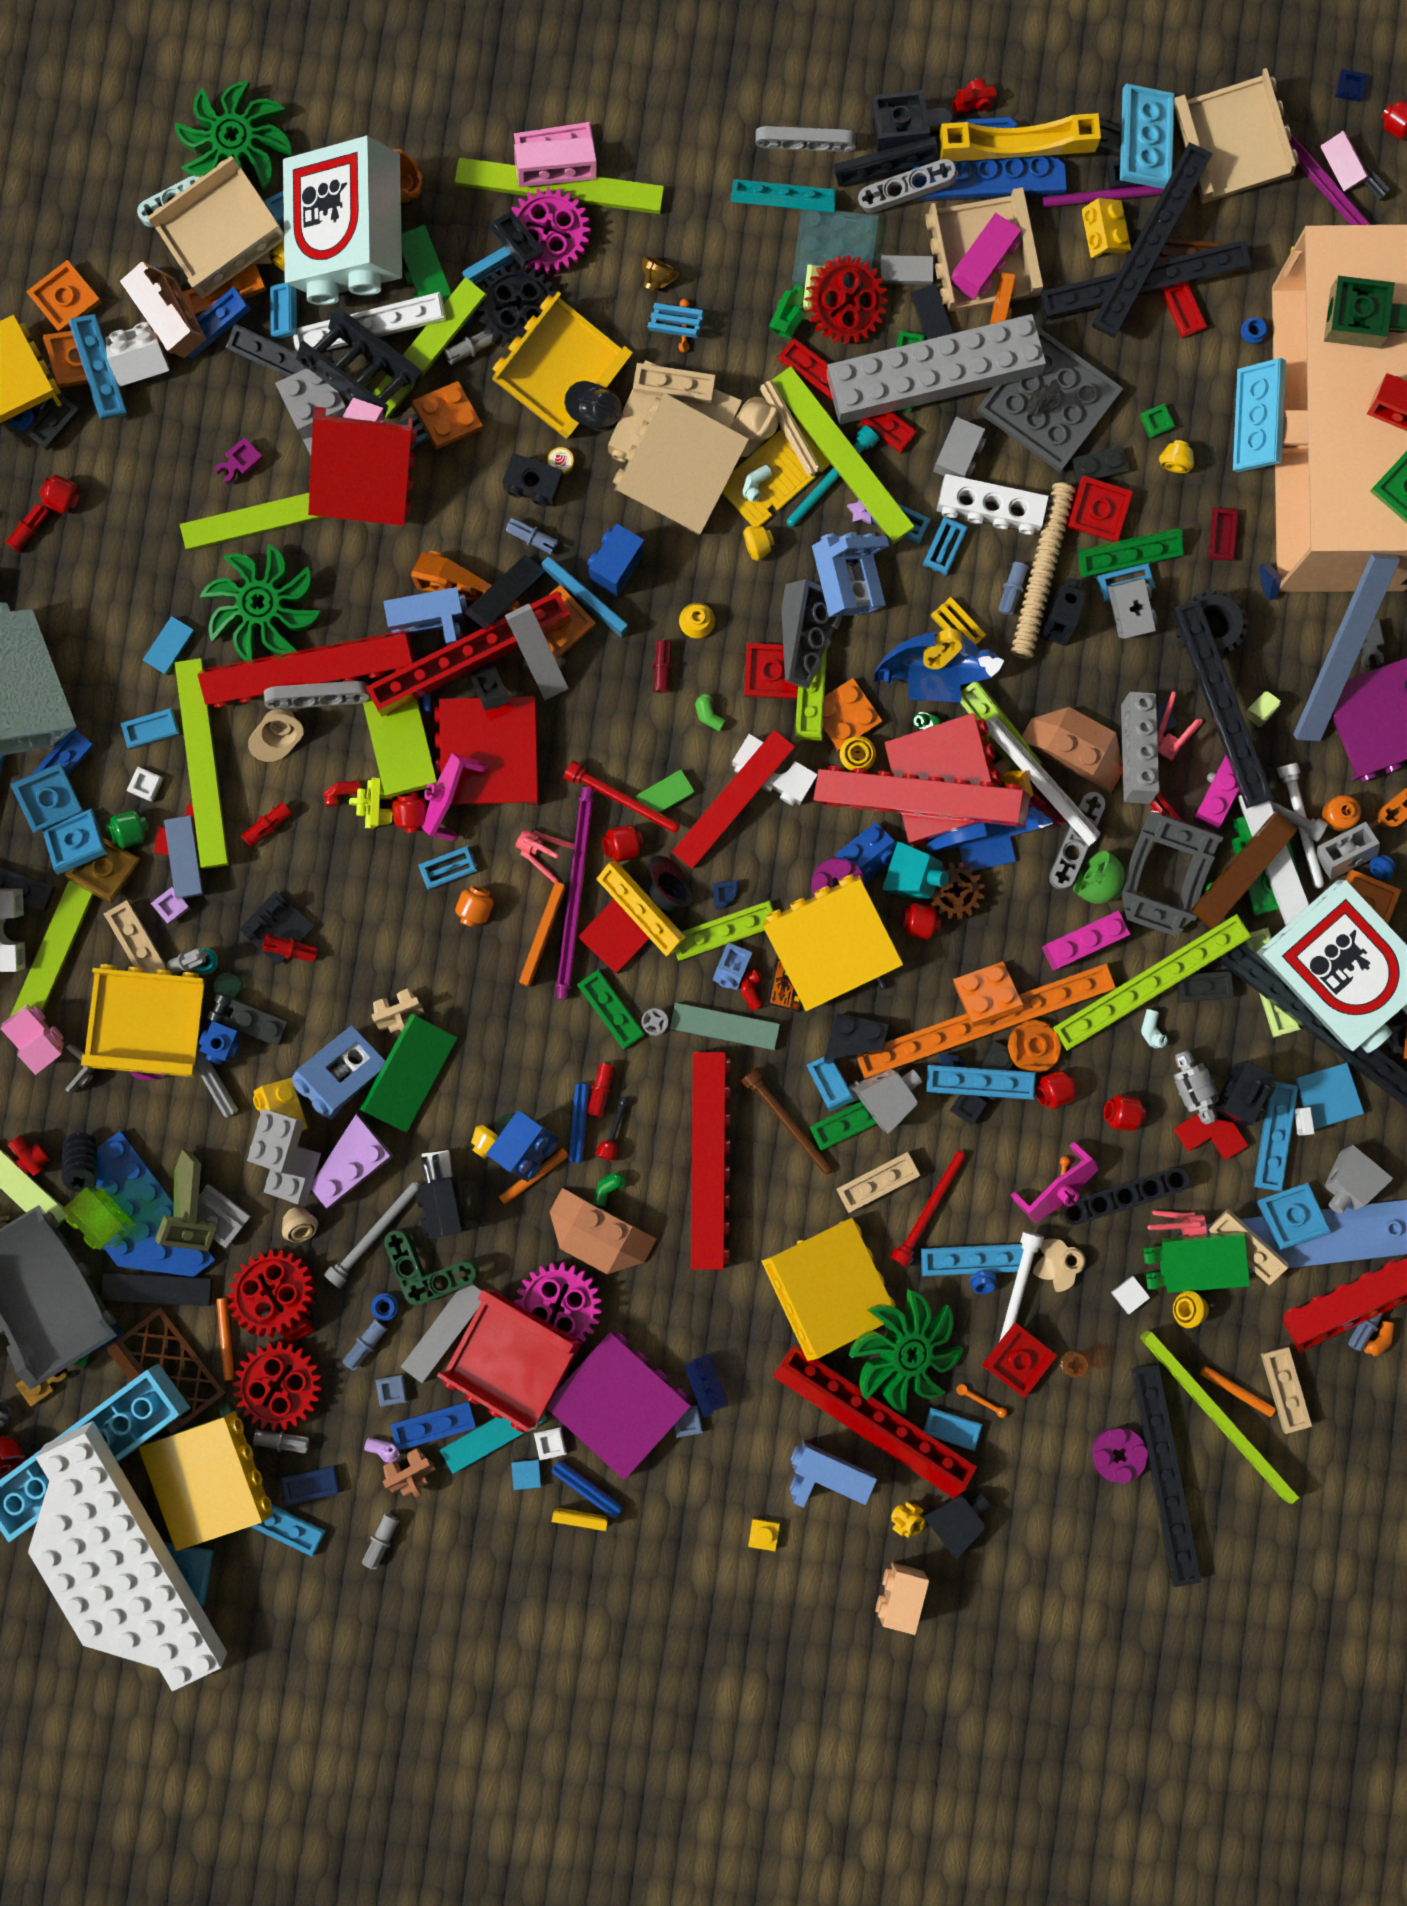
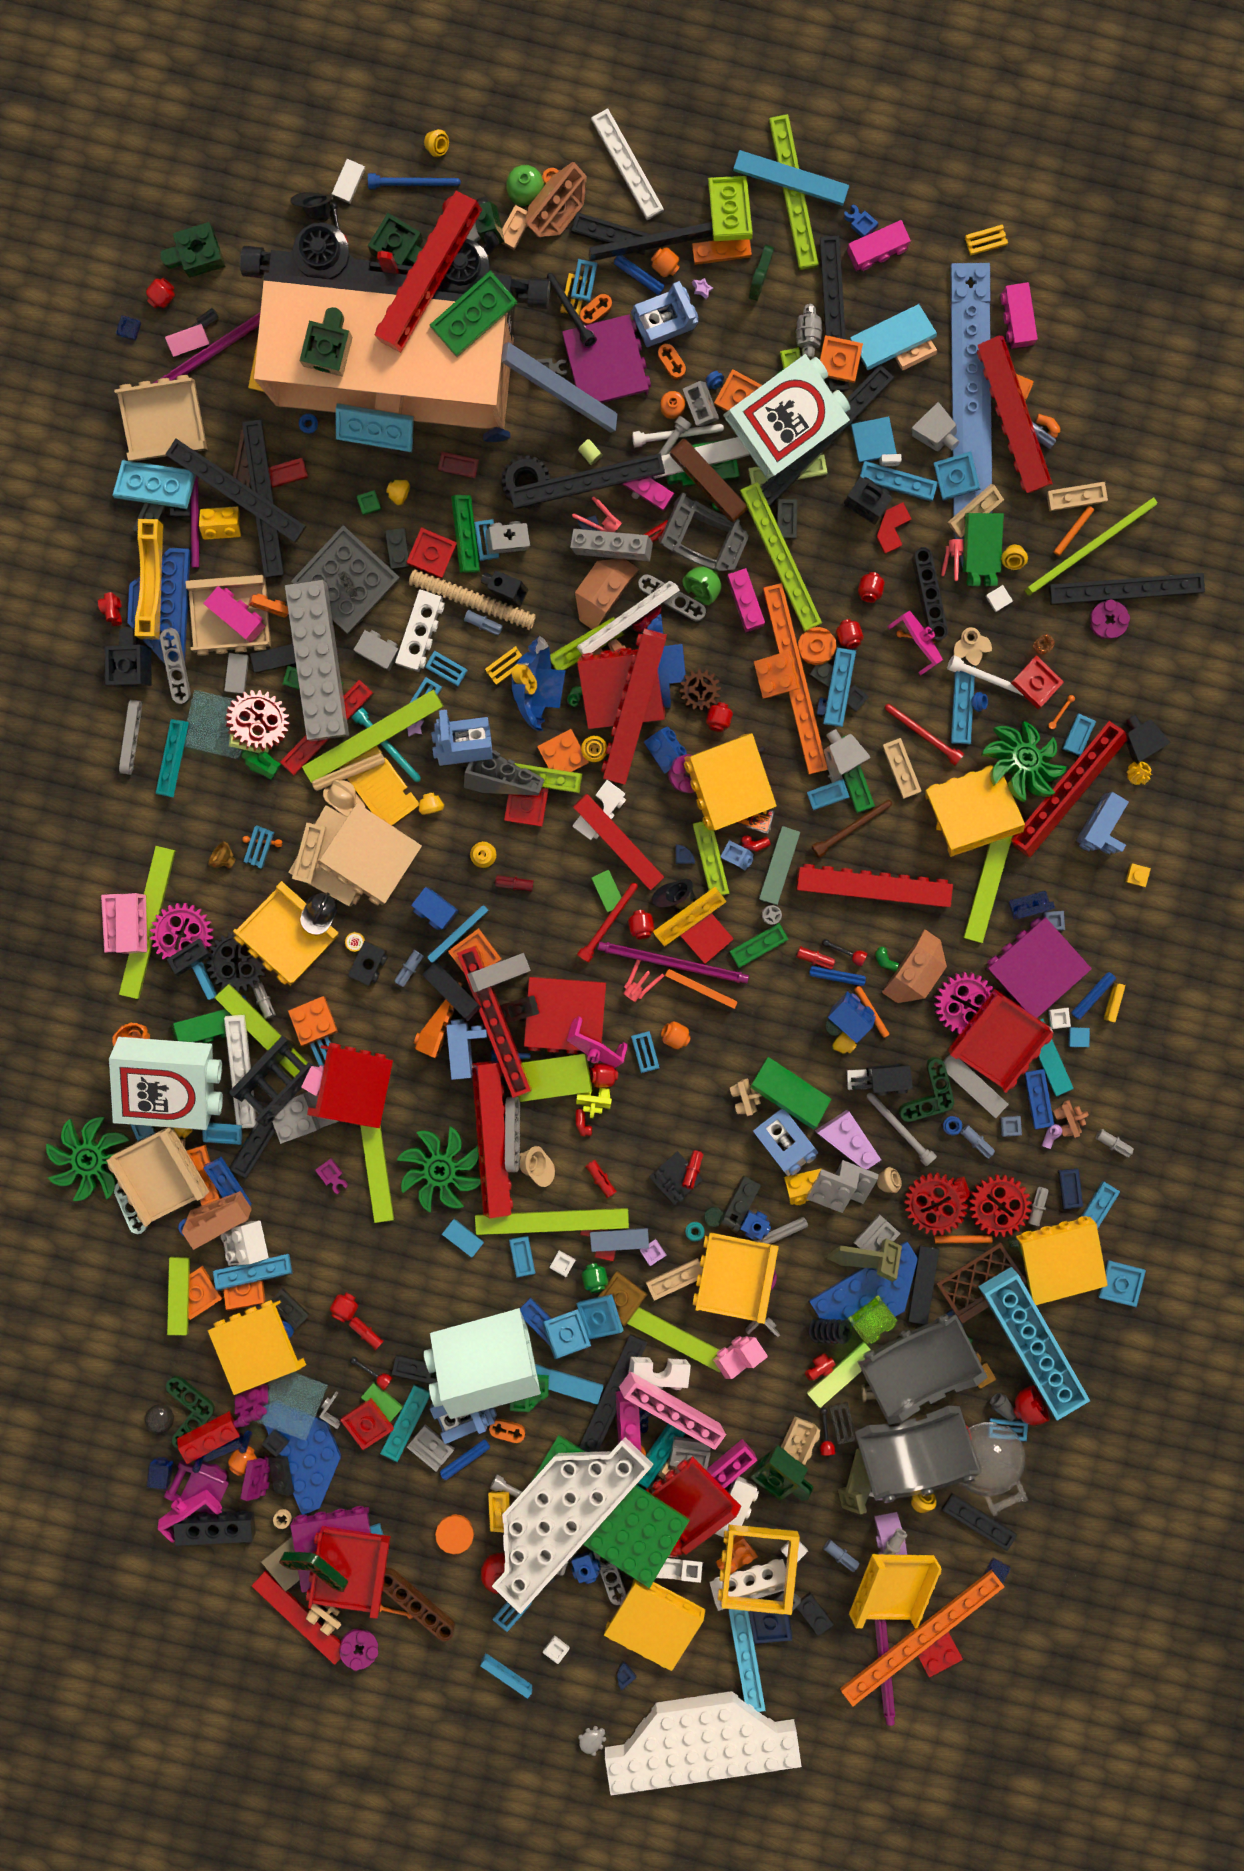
camera: 80 degrees left, 5 degrees up
white brick [28,1421,227,1691] -> none
light grey axle [167,948,208,975] -> none
bright green arm [695,694,726,732] -> none
light aqua arm [742,465,772,502] -> none
black wing [824,1013,890,1064] -> none
black tile [833,136,940,187] -> none
light nougat brick [875,1562,929,1635] -> none
teal torso [882,842,949,898] -> none
light orange tile [1001,770,1034,797] -> none
light aqua arm [1141,1009,1167,1049] -> none
light grey piece [1174,1050,1219,1125] -> none
none -> lime tile [167,1257,190,1335]
none -> lime tile [963,836,1012,943]

